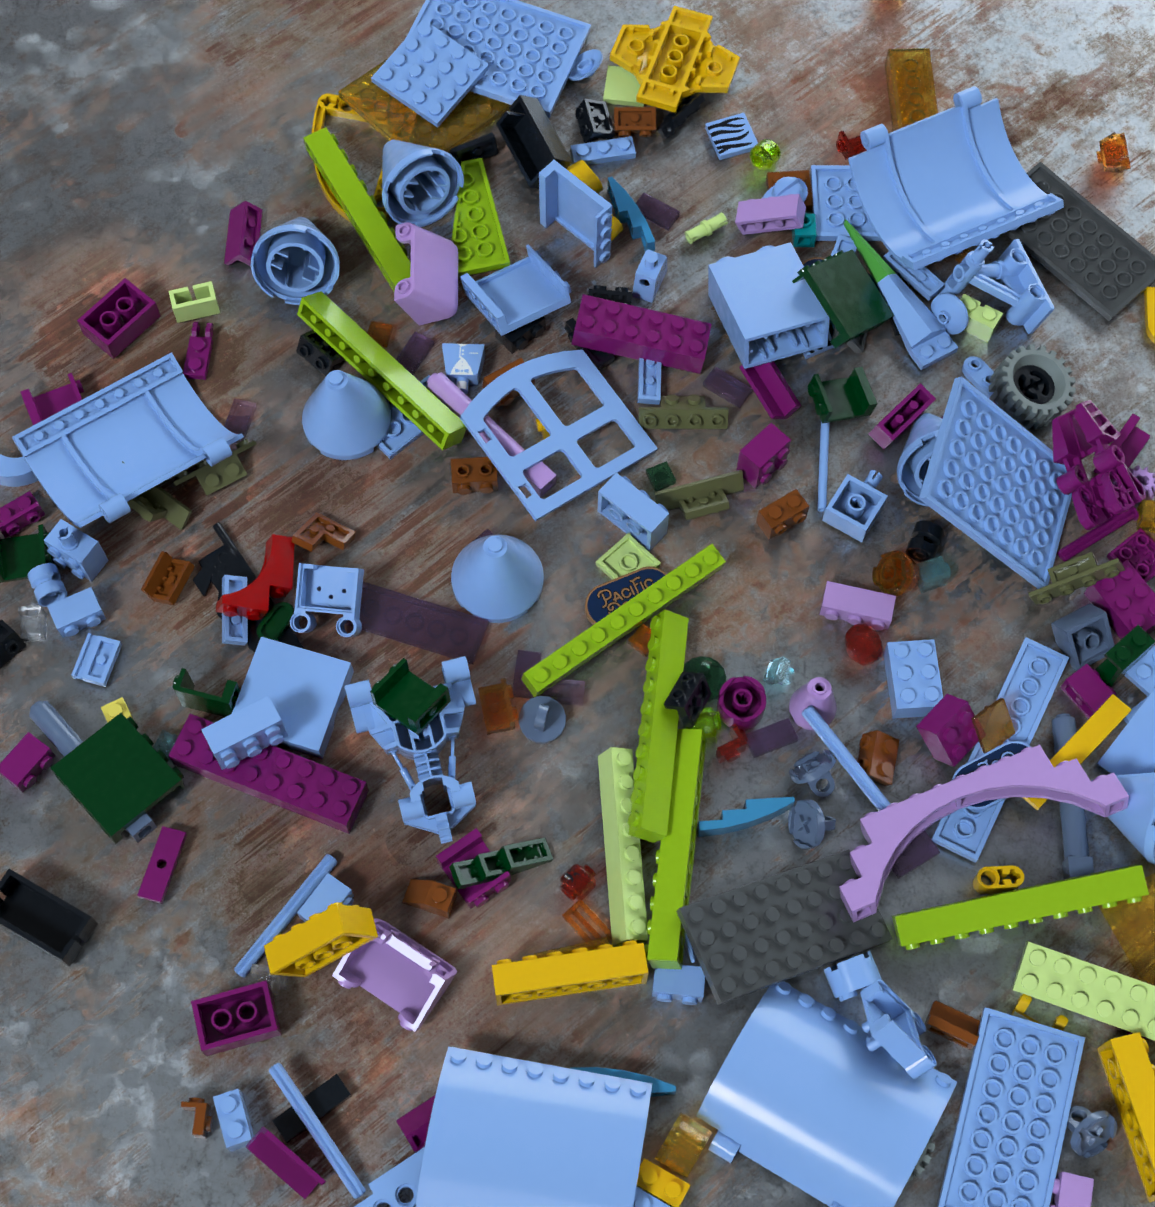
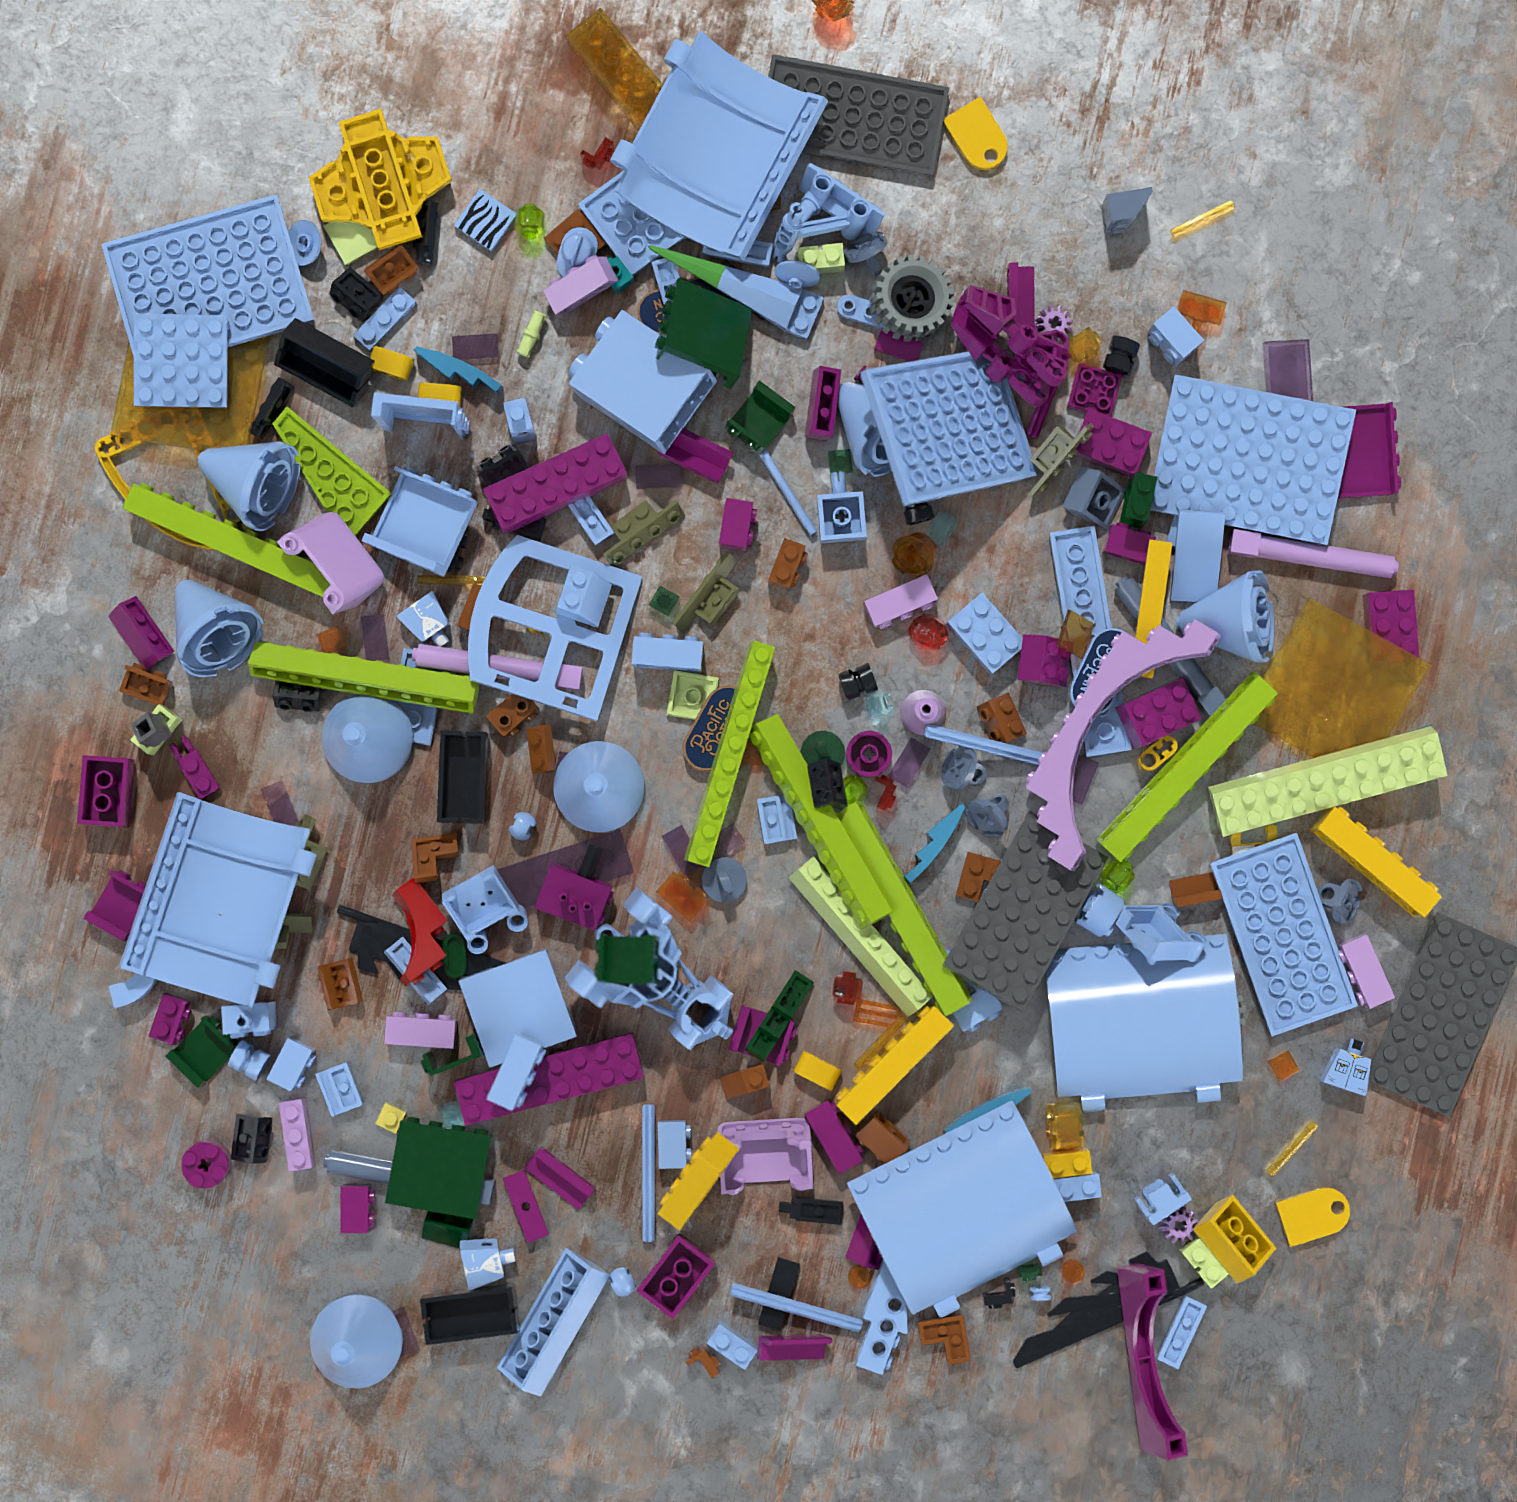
camera: 35 degrees left, 20 degrees up
none -> dark orange bracket [119,663,173,705]
none -> flat silver brick [130,712,172,748]
none -> lavender brick [279,1097,316,1172]
none -> lavender brick [384,1011,458,1049]
none -> clear yellow piece [417,575,486,585]
none -> dark green panel [421,1211,474,1249]
none -> black piece [437,730,489,824]
none -> light blue torso [460,1239,516,1290]
none -> light blue slope [497,1248,610,1397]
none -> light blue piece [509,812,536,841]
none -> magenta panel [525,1146,596,1209]
none -> dark orange bracket [526,724,556,774]
none -> magenta piece [535,844,614,931]
none -> light blue slope [555,565,612,628]
none -> light blue piece [608,1267,636,1297]
none -> light blue plate [757,795,797,844]
none -> black hinge [778,1197,843,1225]
none -> yellow beam [793,1050,842,1091]
none -> magenta brick [804,1099,864,1174]
none -> clear green plate [828,449,853,474]
none -> black wheel [838,663,878,701]
none -> sand blue tile [843,231,887,277]
none -> clear orange tile [848,1264,871,1288]
none -> dark orange brick [855,1109,910,1164]
none -> dark orange plate [955,852,1001,902]
none -> clear neon green head [1101,859,1135,893]
none -> magenta brick [1115,677,1202,749]

